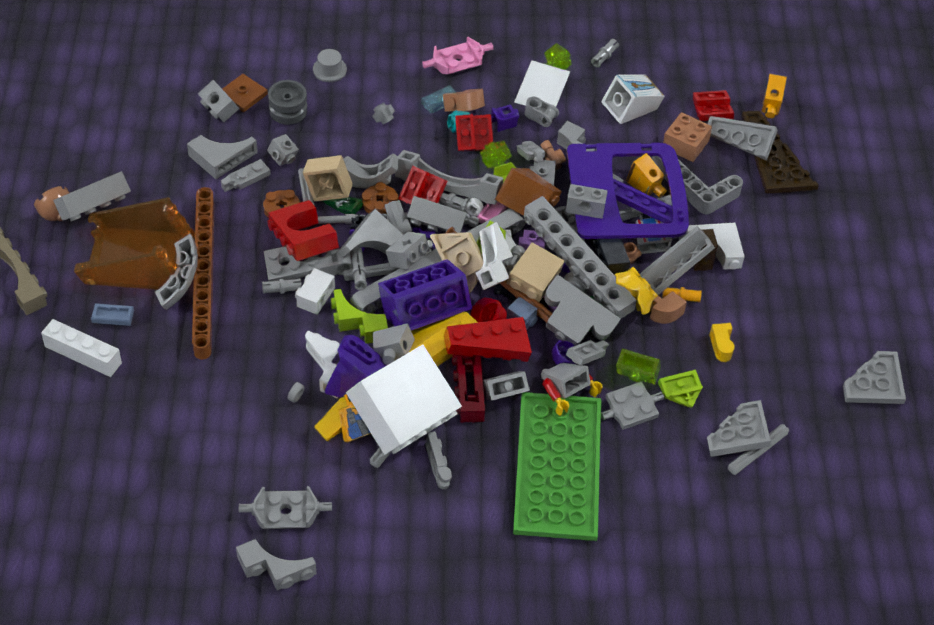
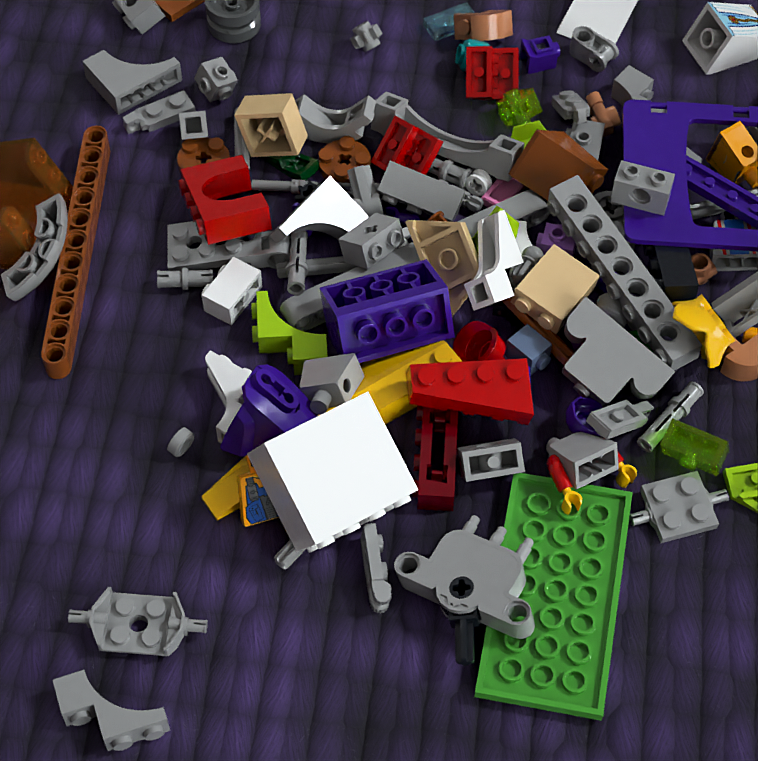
camera: 10 degrees right, 5 degrees up
none -> light grey brick [179,111,208,140]
none -> light grey piece [394,515,535,666]
none -> light grey pin [637,381,704,453]

